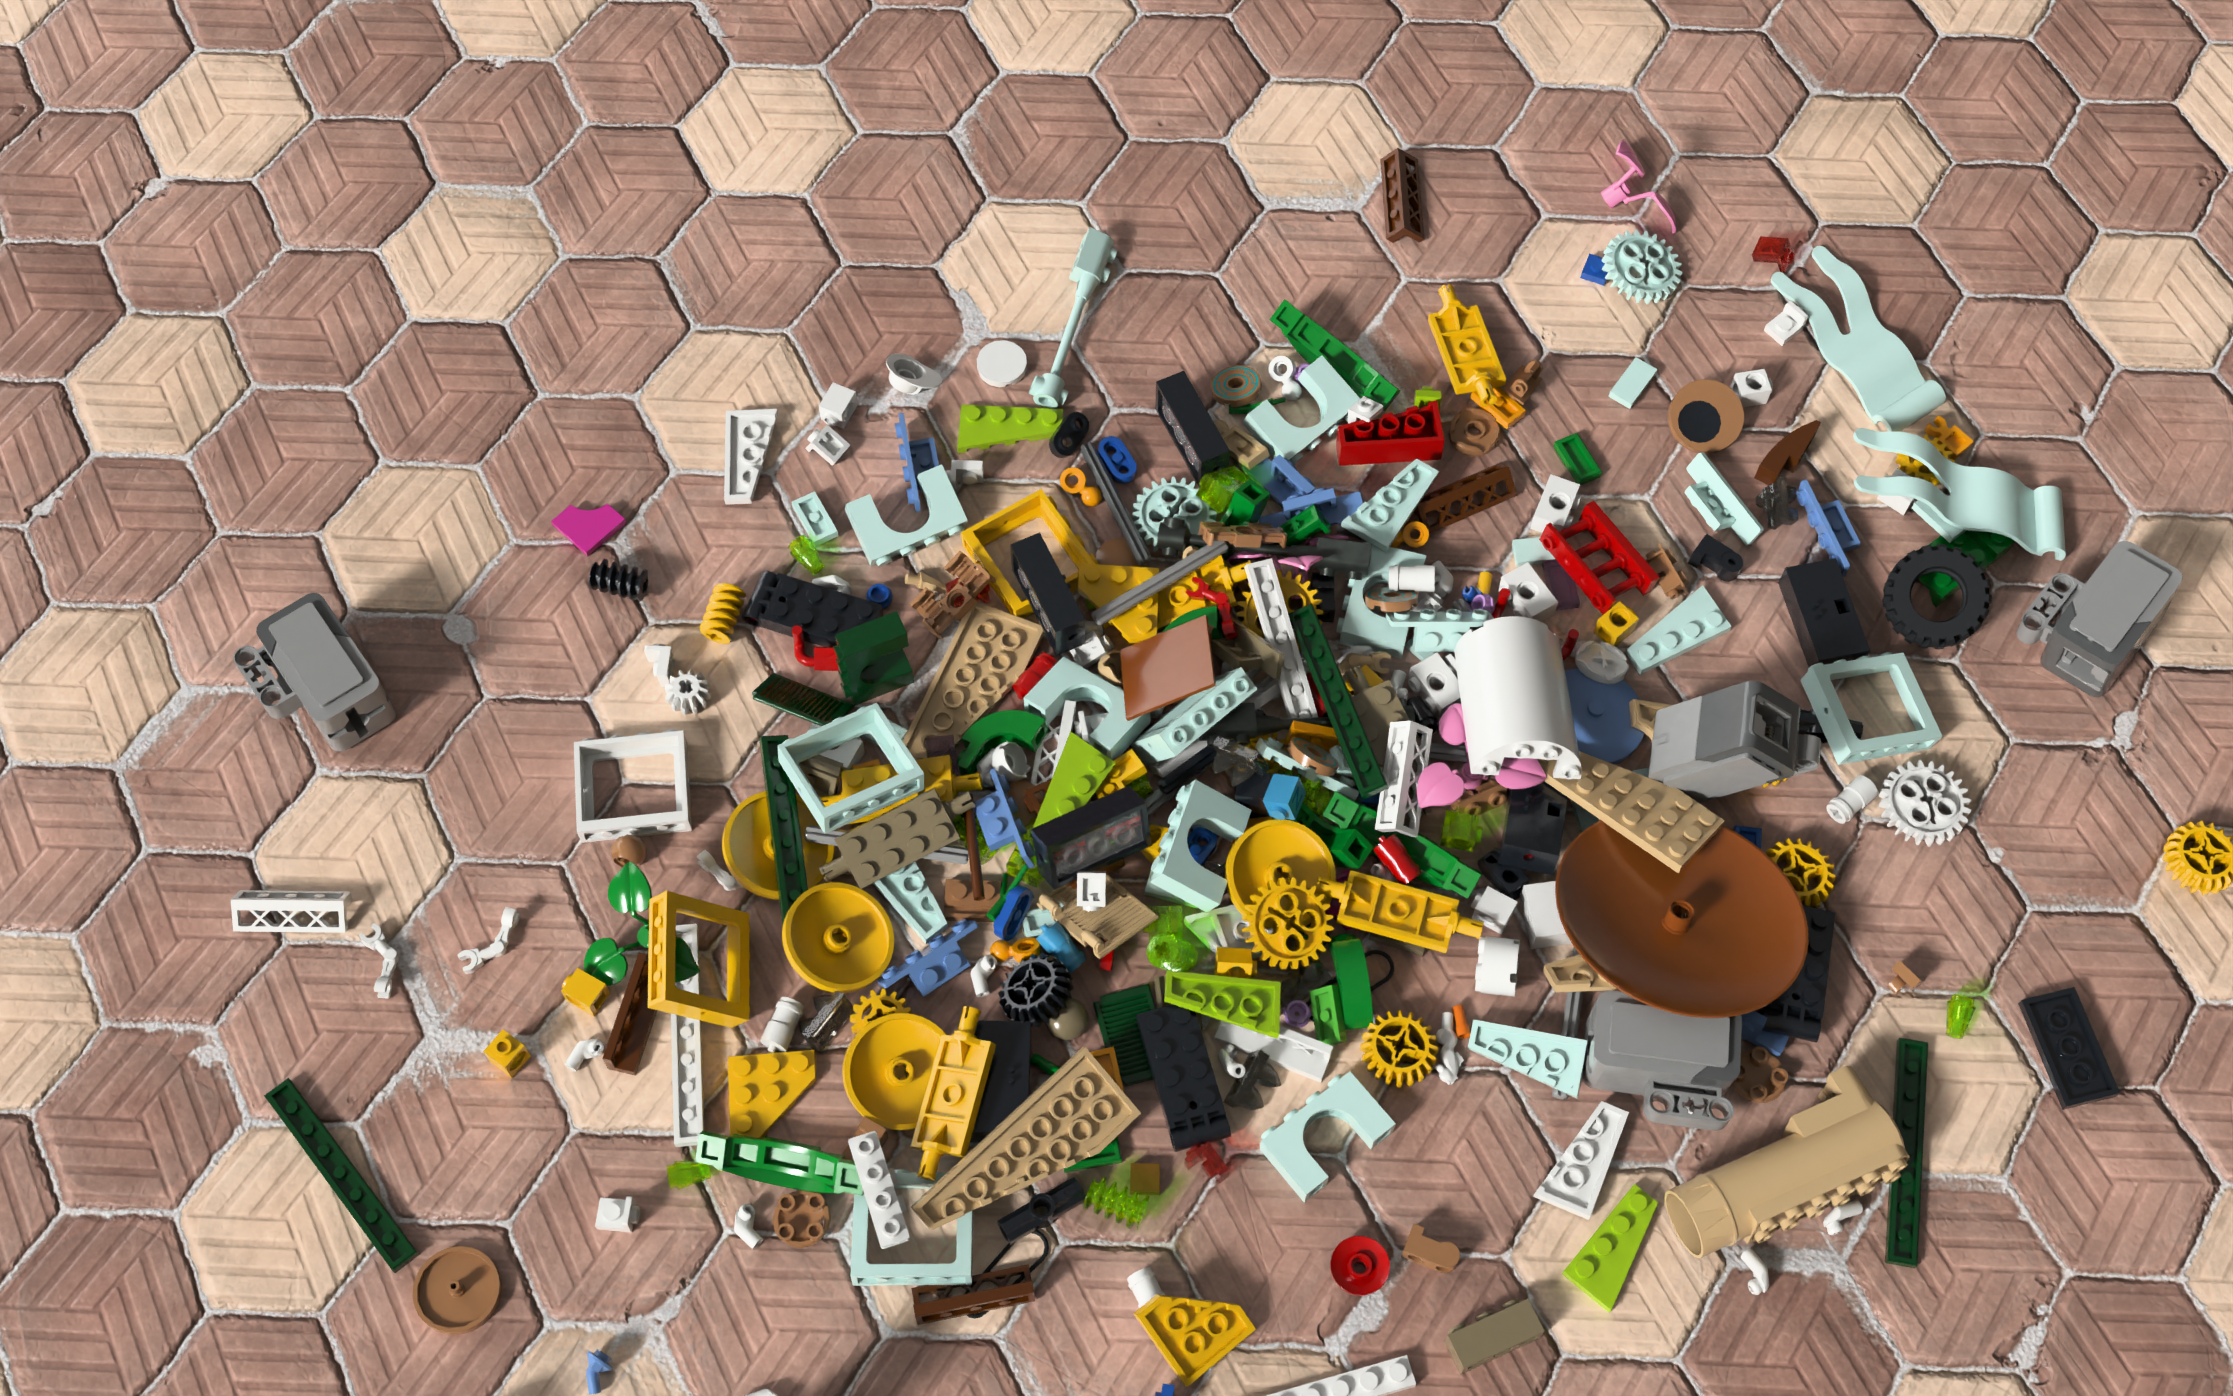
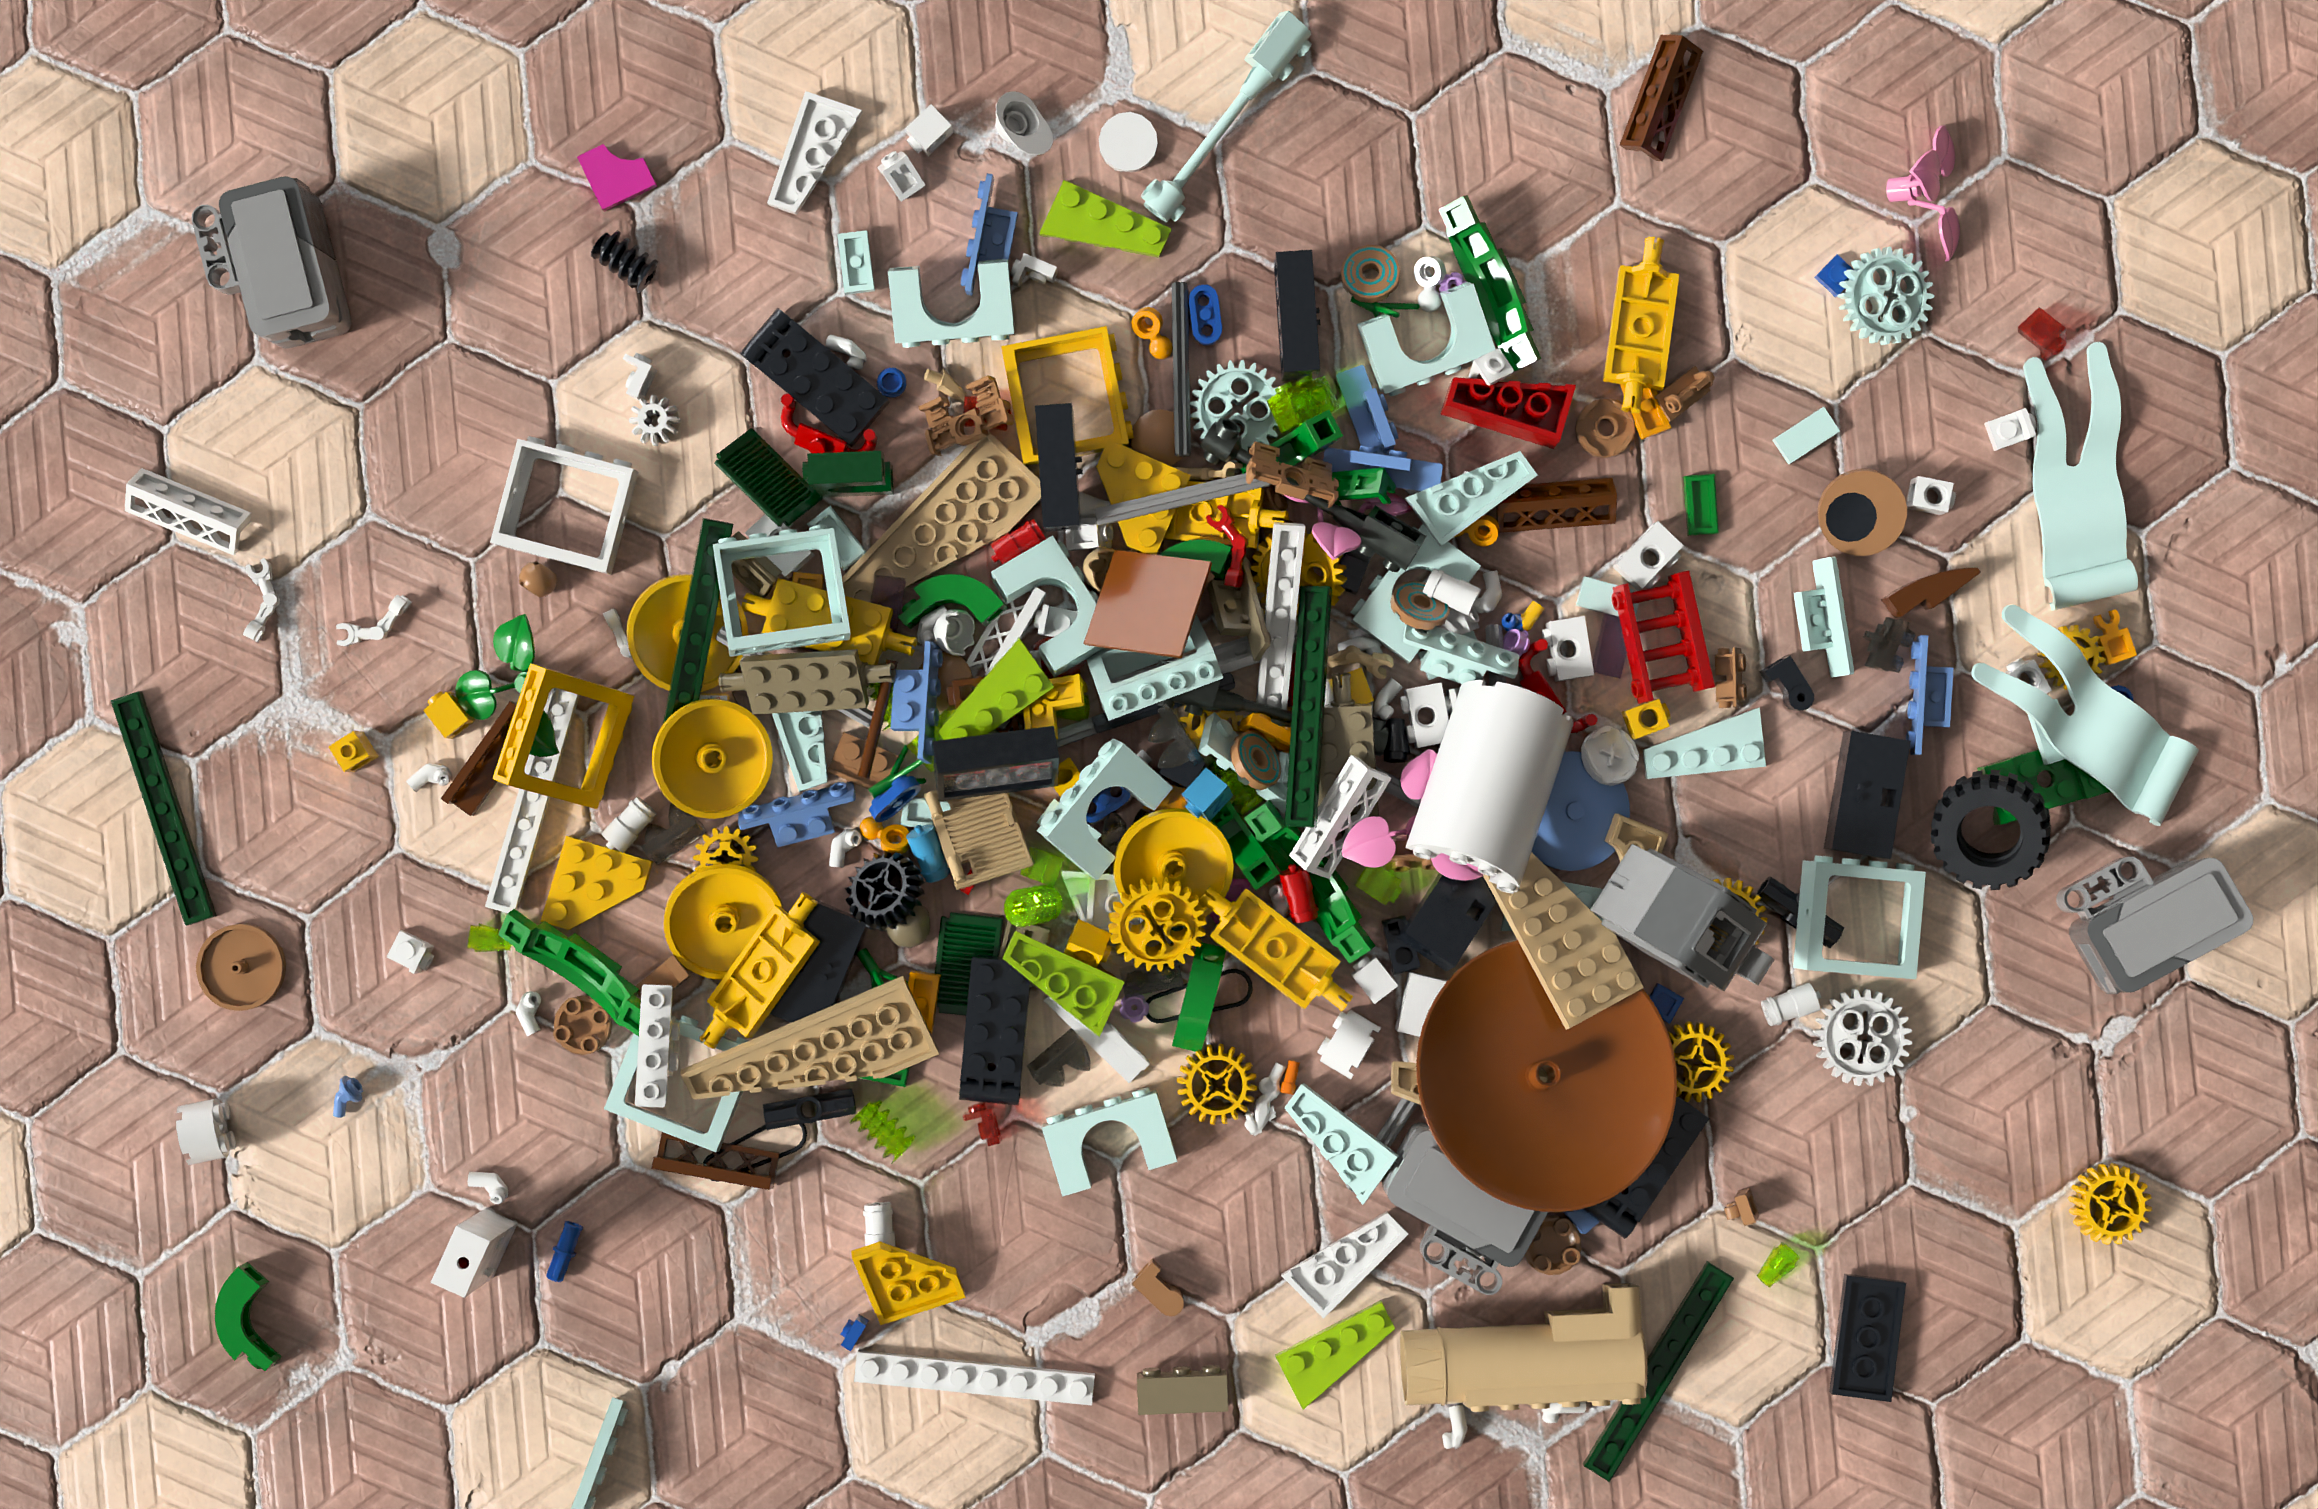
camera: 25 degrees right, 25 degrees up
yellow piece [699,583,746,644] -> none
clear neon green cone [788,535,825,575] -> none
black plate [1049,412,1089,458] -> none
white bracket [1077,871,1106,911] -> none
pearl gold tile [1130,1163,1160,1195] -> none
tan plate [1213,420,1269,470] -> none
white arm [1218,1044,1245,1078] -> none
bright green plate [1309,985,1347,1046] -> none
red dish [1330,1236,1390,1296] -> none
lime tile [1414,386,1442,412] -> none

